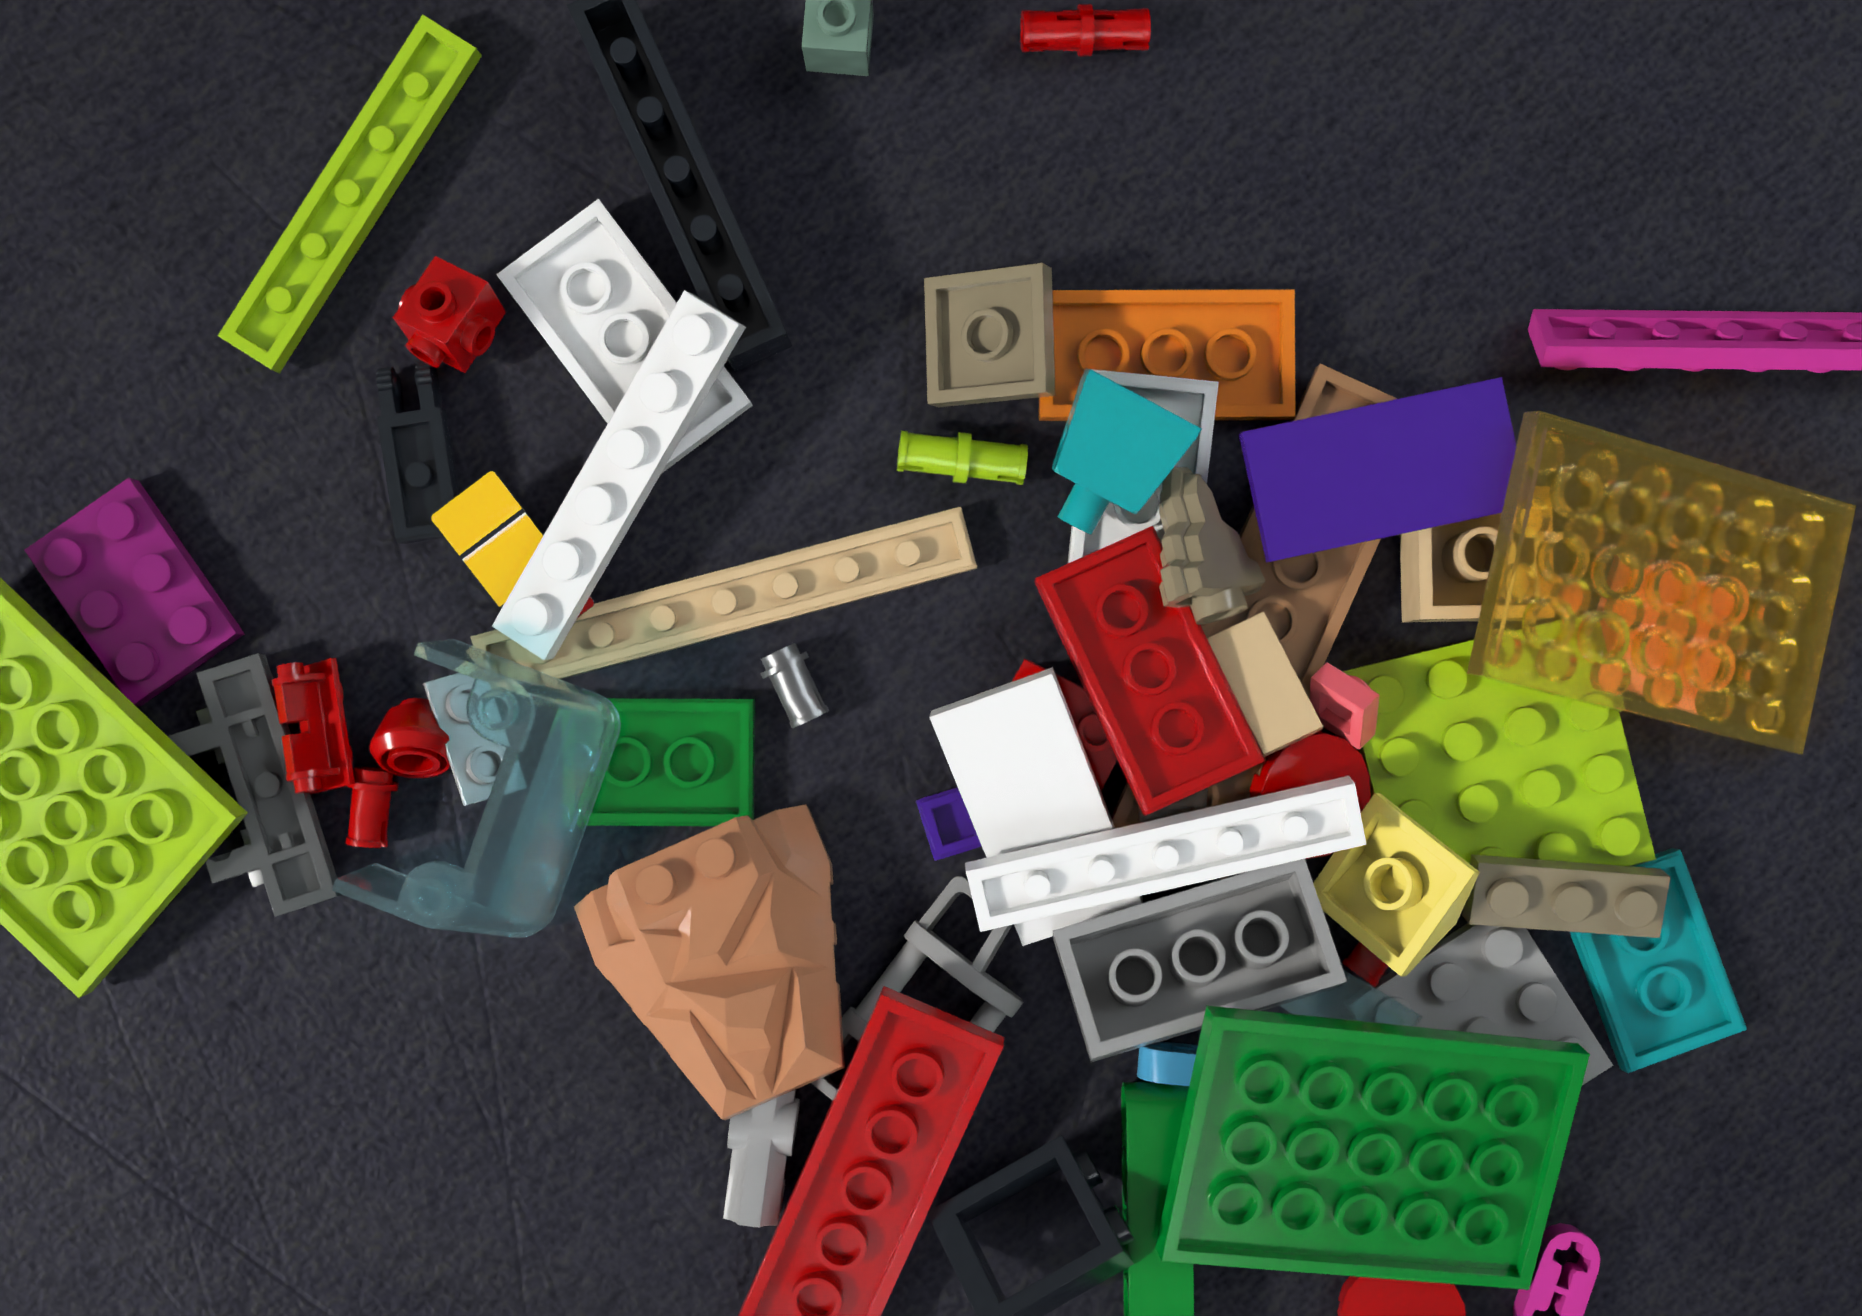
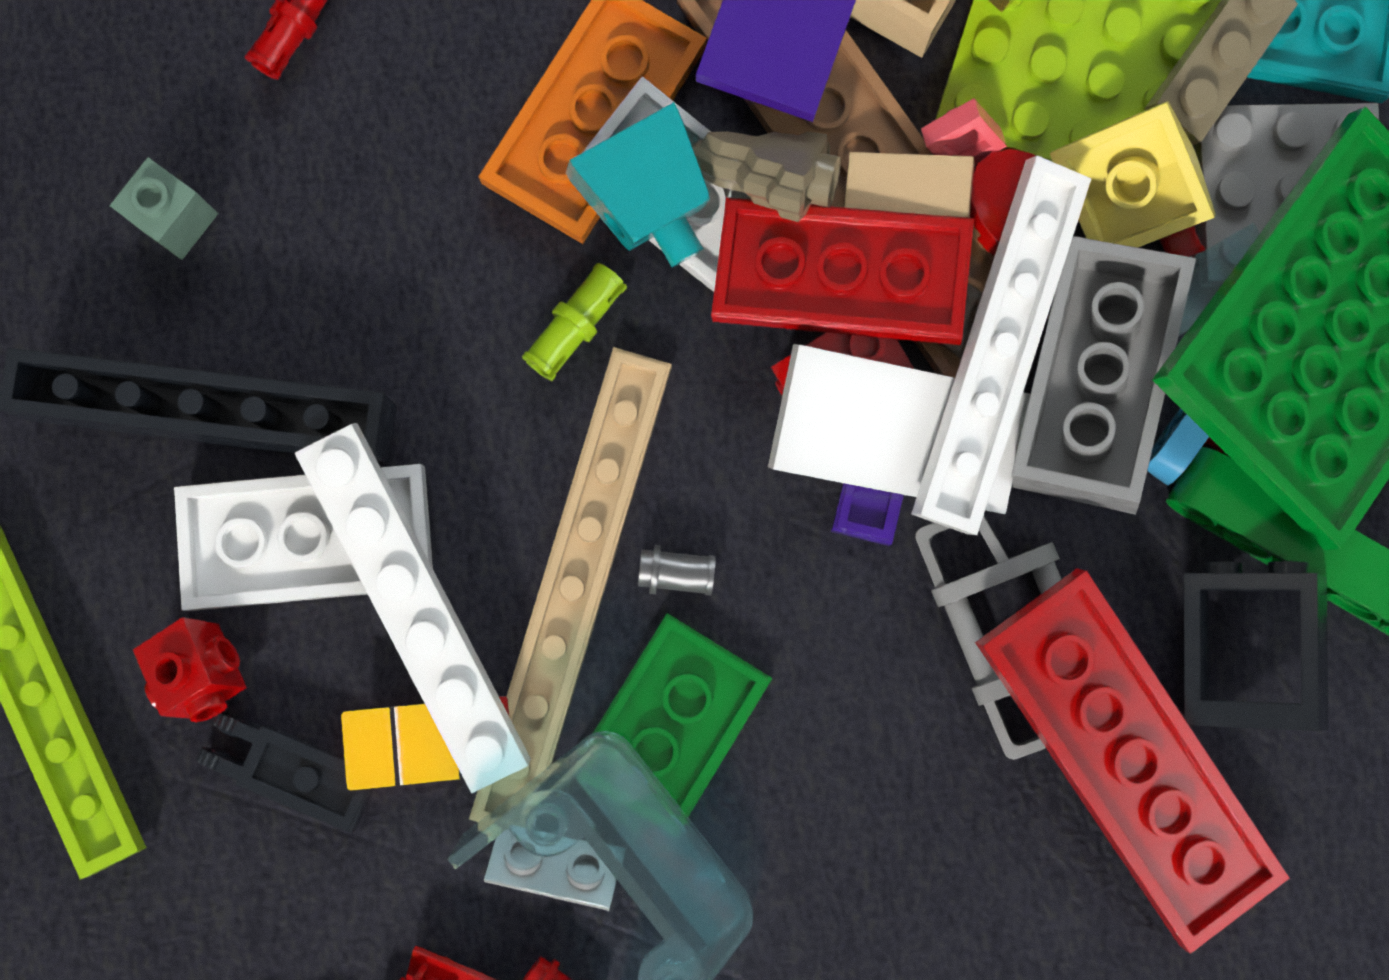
camera: 60 degrees left, 5 degrees down
red cone [369,698,451,778] -> none
nougat wedge [574,804,845,1120] -> none
light grey piece [723,1089,800,1228] -> none
dark tan plate [924,263,1056,407] -> none

